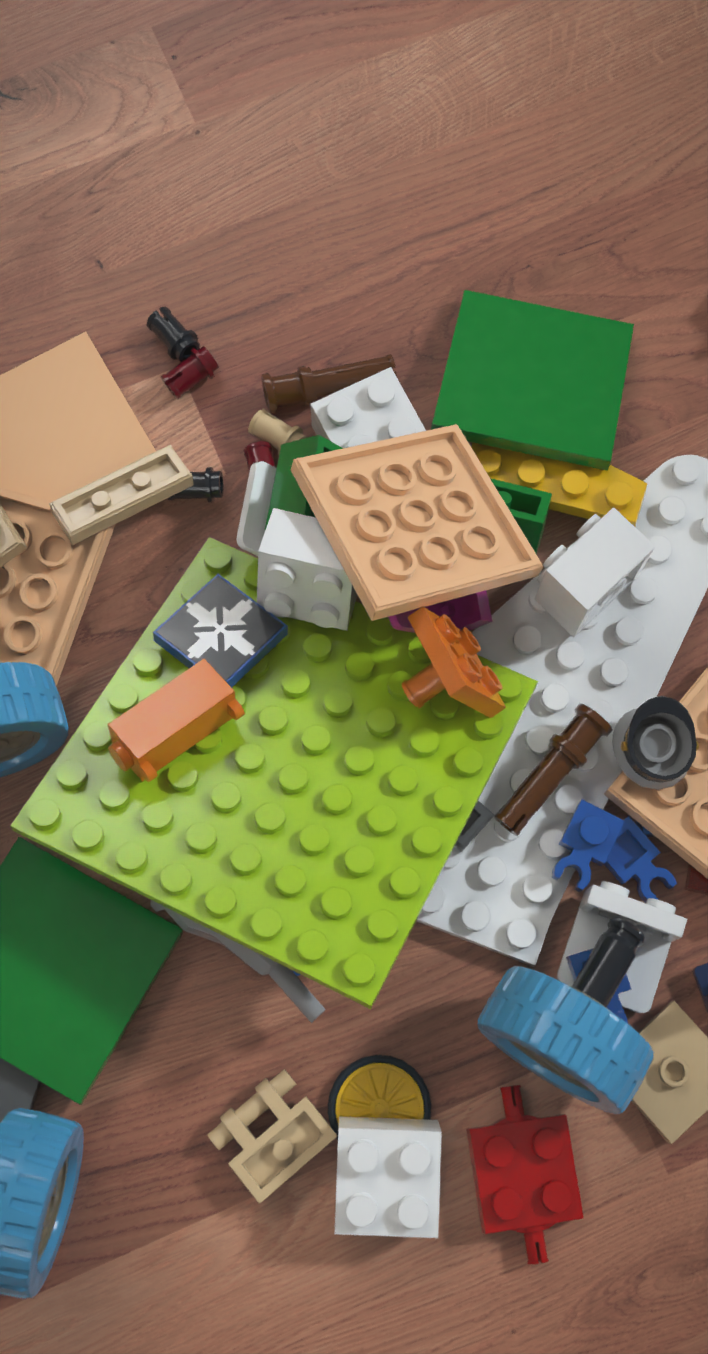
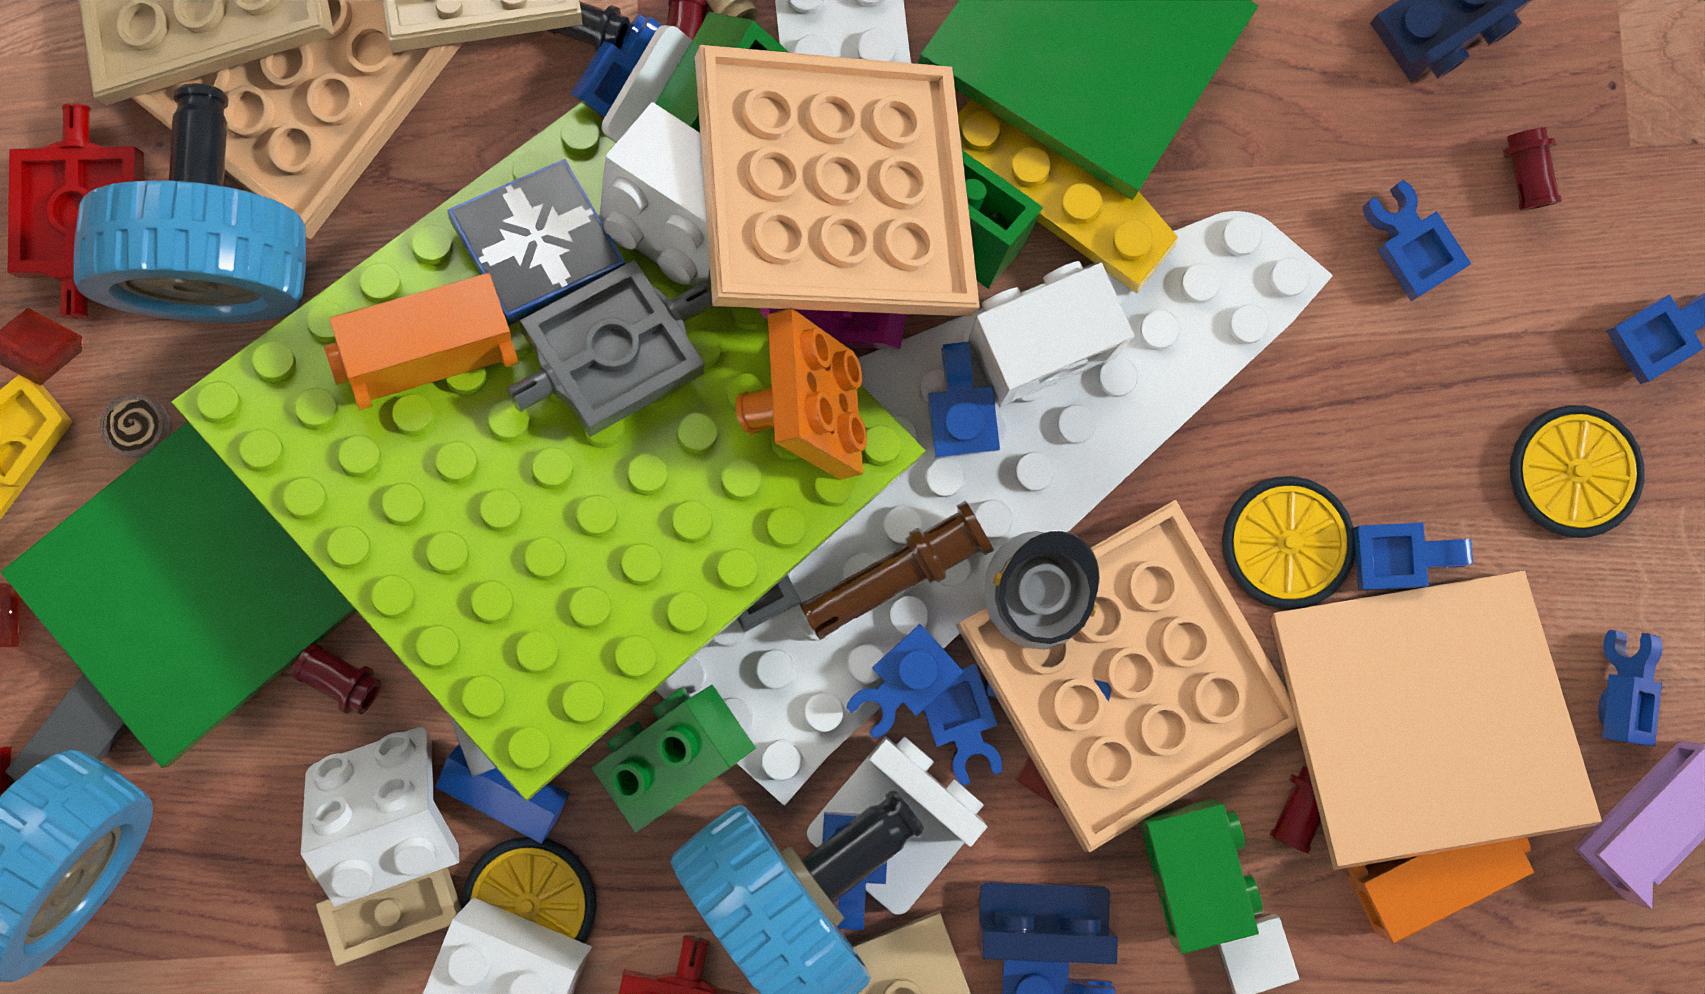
camera: 25 degrees right, 10 degrees up
none -> dark red pin [292,643,381,714]
none -> white bracket [301,727,459,907]
none -> blue piece [435,743,570,844]
none -> dark grey plate [506,260,715,437]
none -> blue plate [571,14,662,118]
none -> green brick [592,684,756,833]
none -> blue plate [927,341,1000,459]

